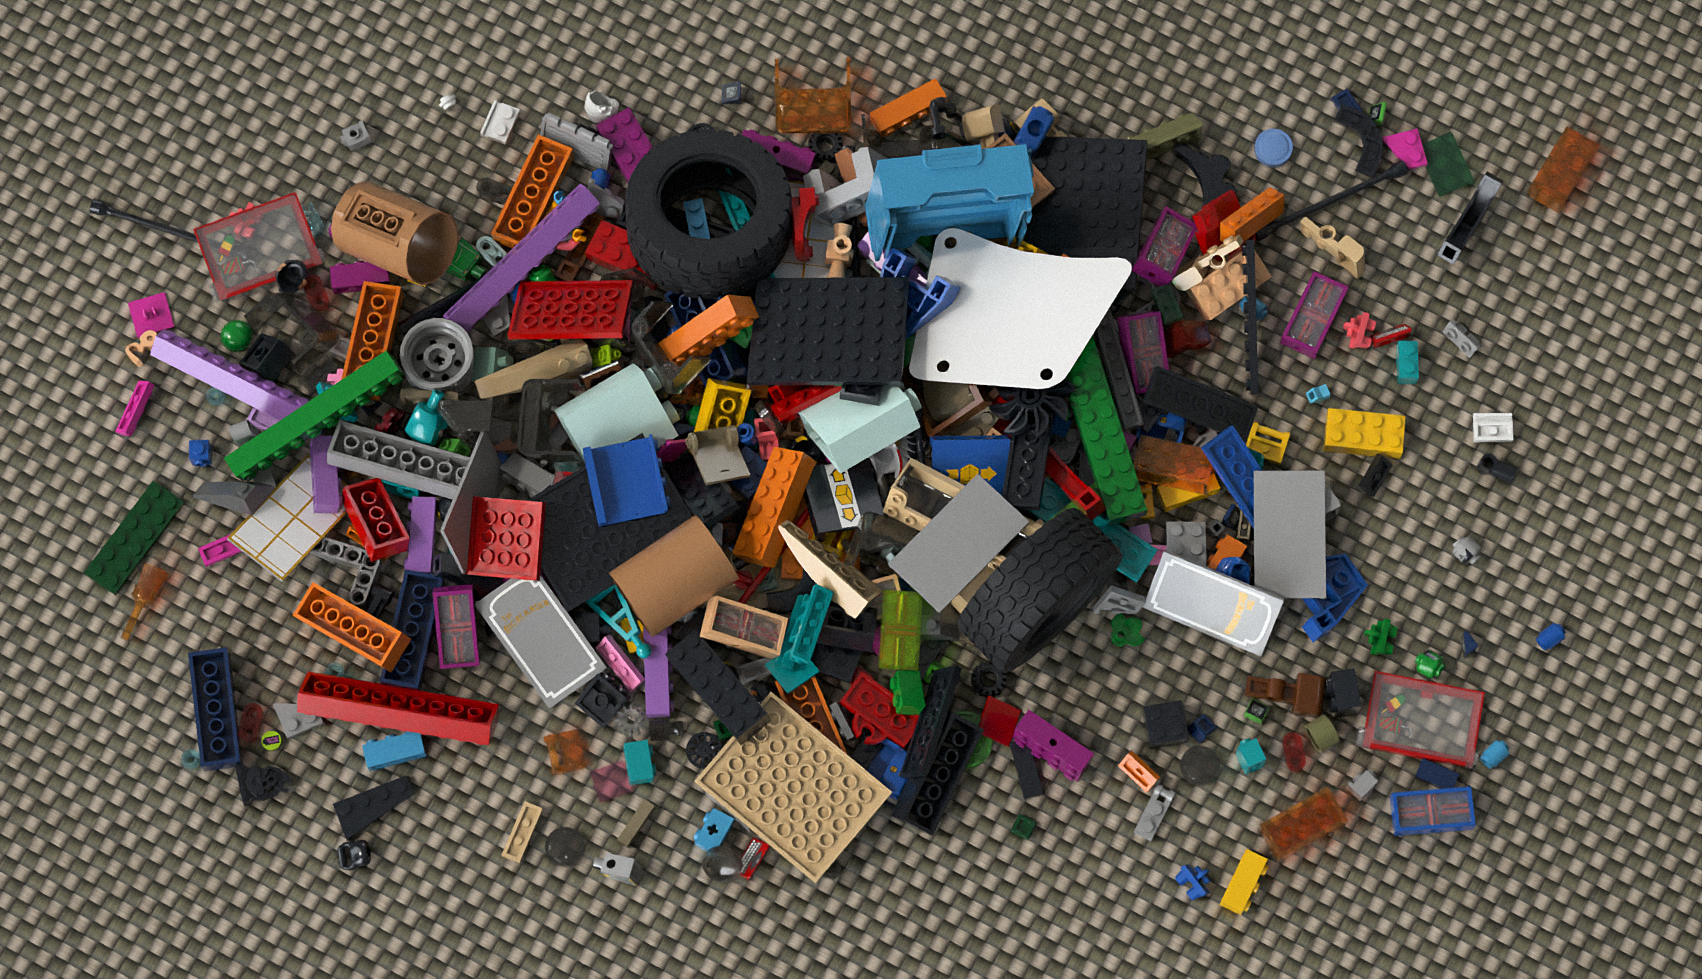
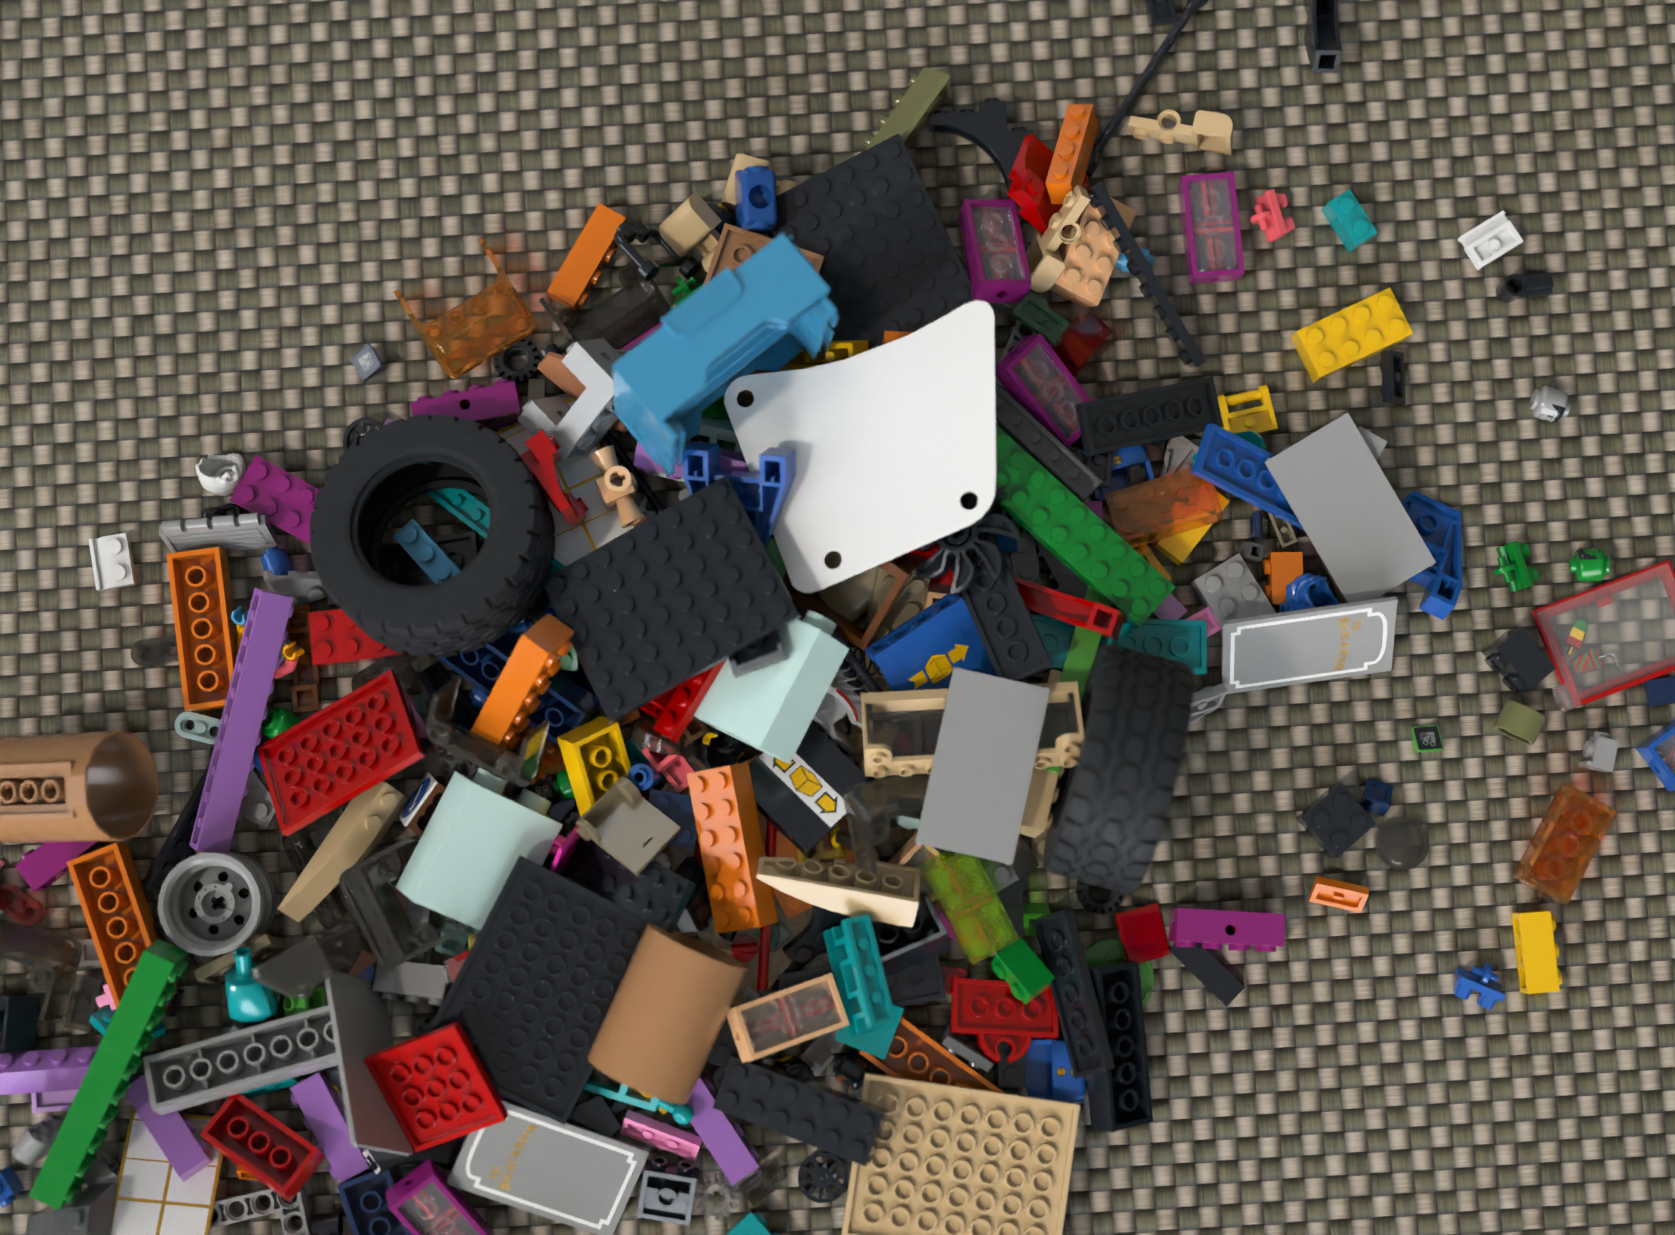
camera: 35 degrees left, 10 degrees up
dark red plate [374,407,405,436] -> none
white plate [439,94,457,110] -> none
green torso [445,235,487,281] -> none
sand green torso [472,347,514,383] -> none
blue panel [583,434,671,527] -> none
lime hinge [590,344,621,369] -> none
dark green tile [1010,814,1037,841] -> none
green plate [1110,613,1145,647] -> none
light grey plate [1133,784,1176,841] -> none
teal brick [1236,738,1266,775] -> none
reddish brown plate [1244,673,1326,718] -> none
medium blue piece [1254,129,1293,167] -> none
clear red plate [1282,732,1306,772] -> none
medium azure piece [1306,384,1331,404] -> none
red slope [1370,324,1412,348] -> none
light grey hinge [1442,319,1482,358] -> none
dark blue slope [1461,631,1478,658] -> none

